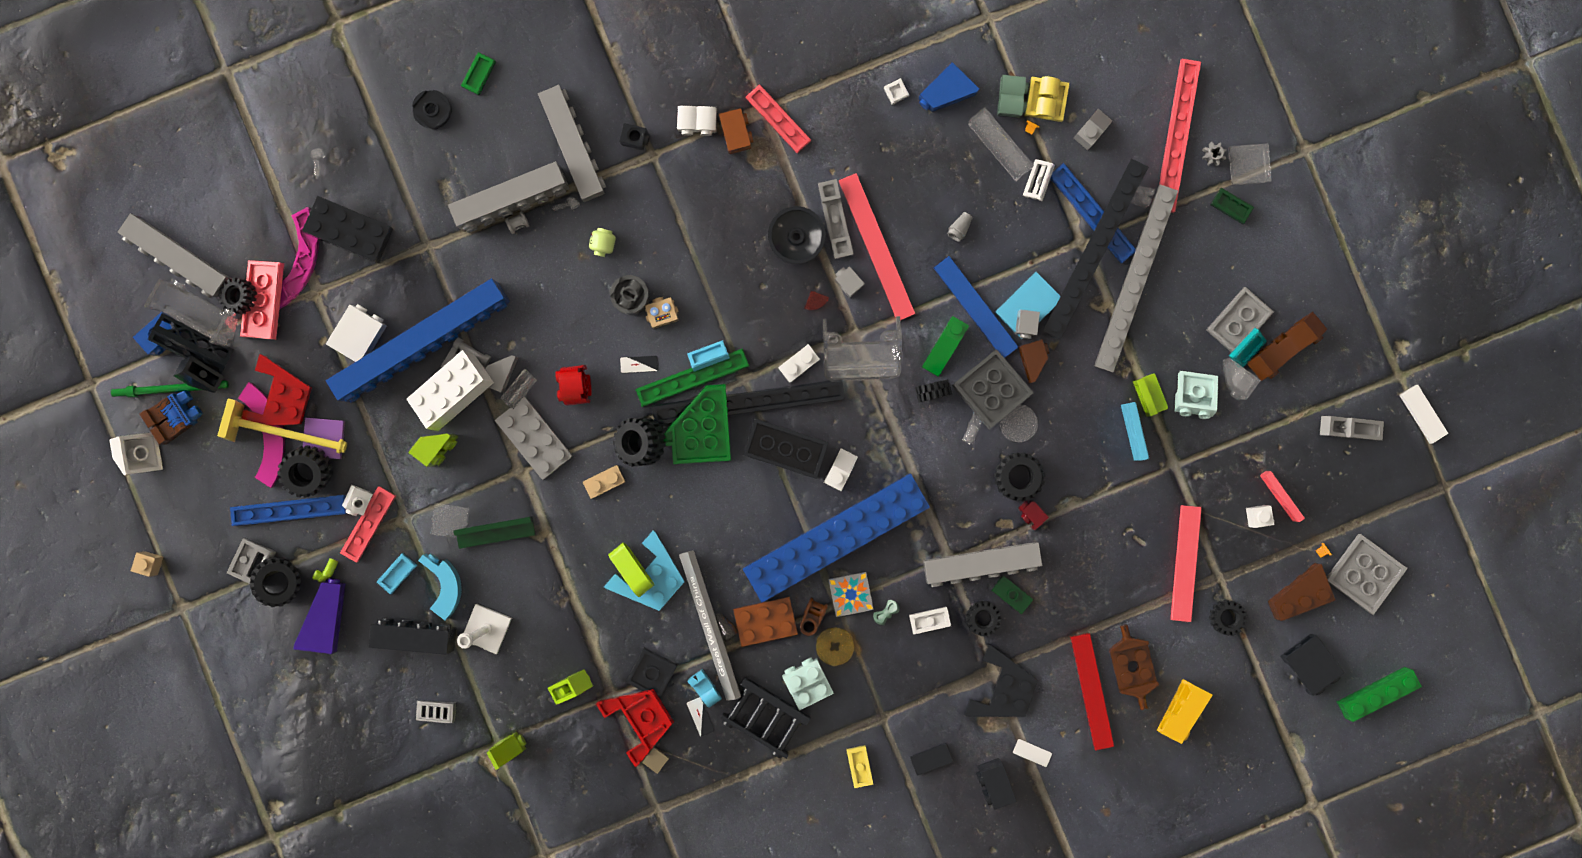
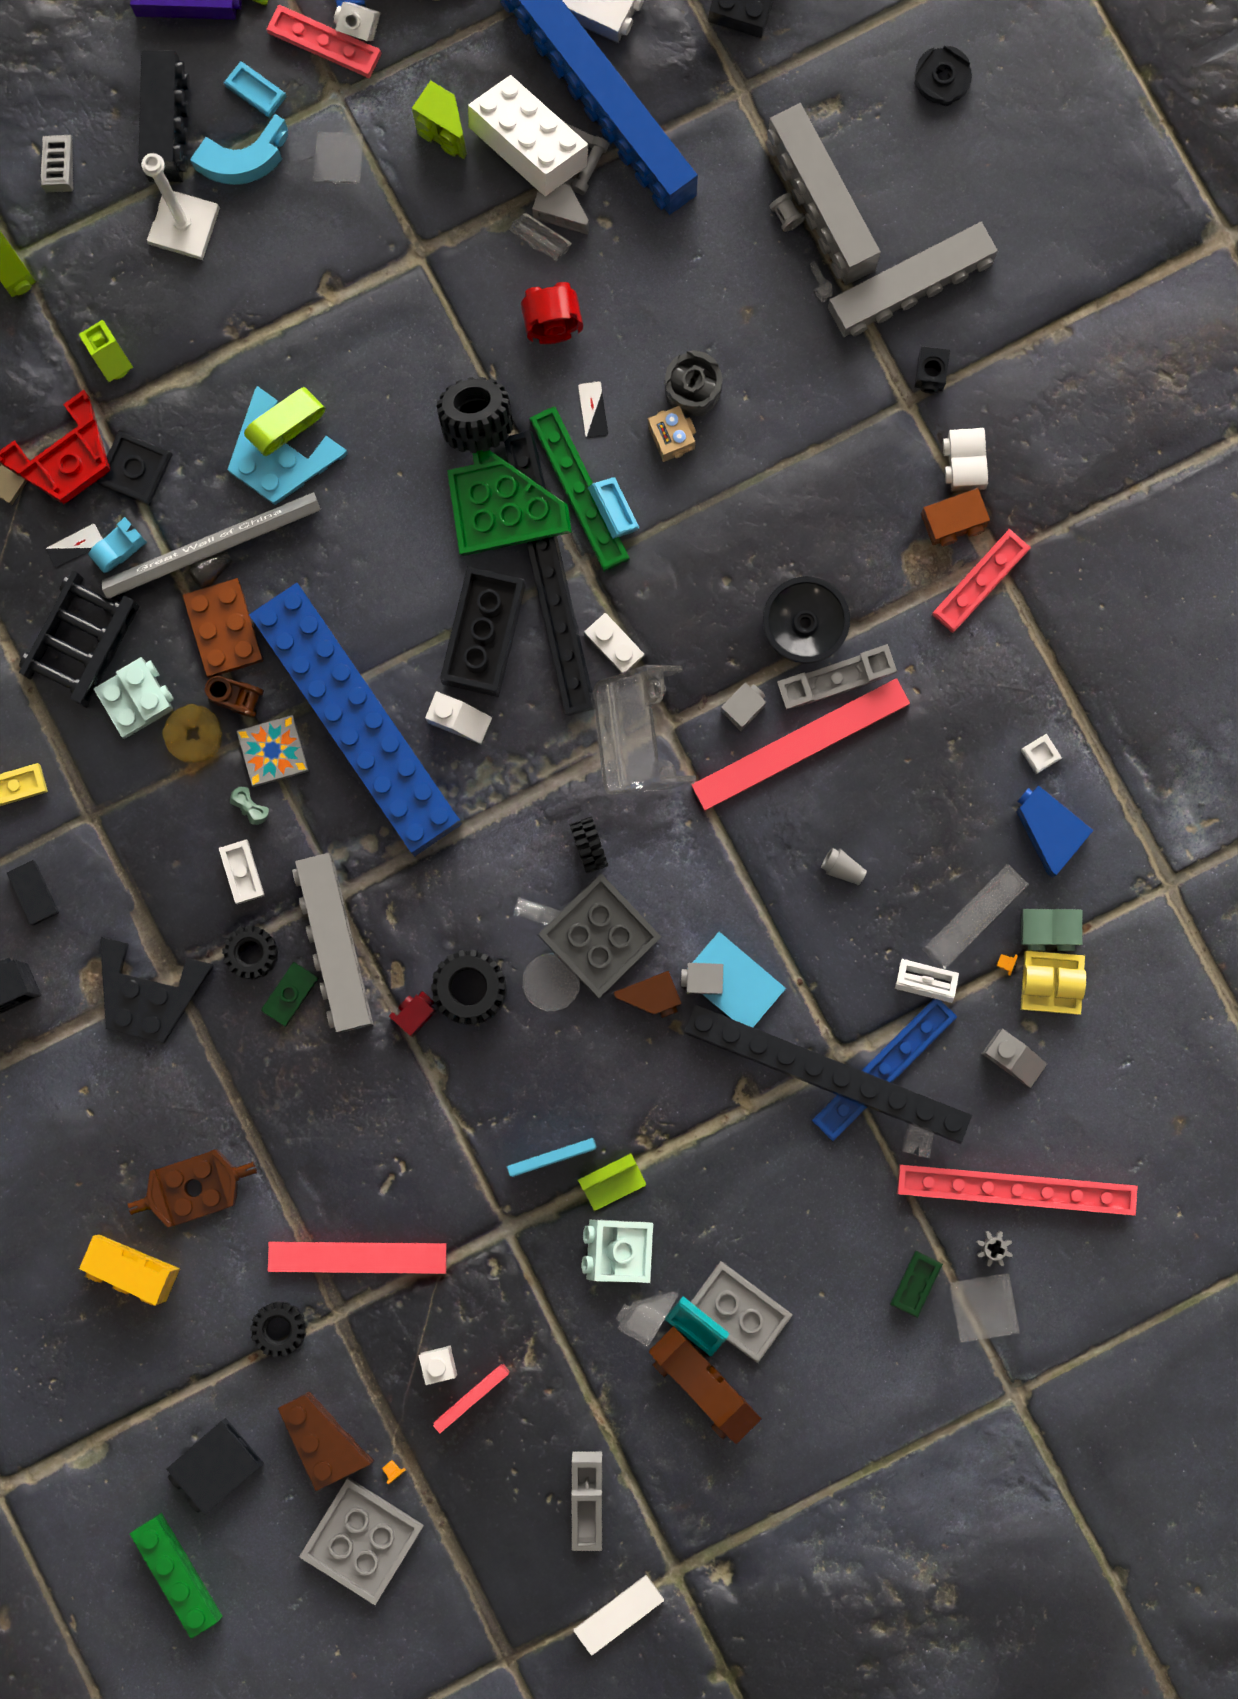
camera: 90 degrees right, 5 degrees down
dark green fence [453,516,536,549] -> none
green tile [461,52,496,95] -> none
light grey plate [495,396,573,480] -> none
tan plate [583,465,626,499] -> none
yellowish green head [589,228,616,257] -> none
clear red tile [804,291,829,310] -> none
green slope [922,316,969,377] -> none
blue tile [934,256,1018,358] -> none
white sticker [1013,739,1052,767] -> none
red tile [1070,633,1114,751] -> none
light grey plate [1094,184,1178,372] -> none

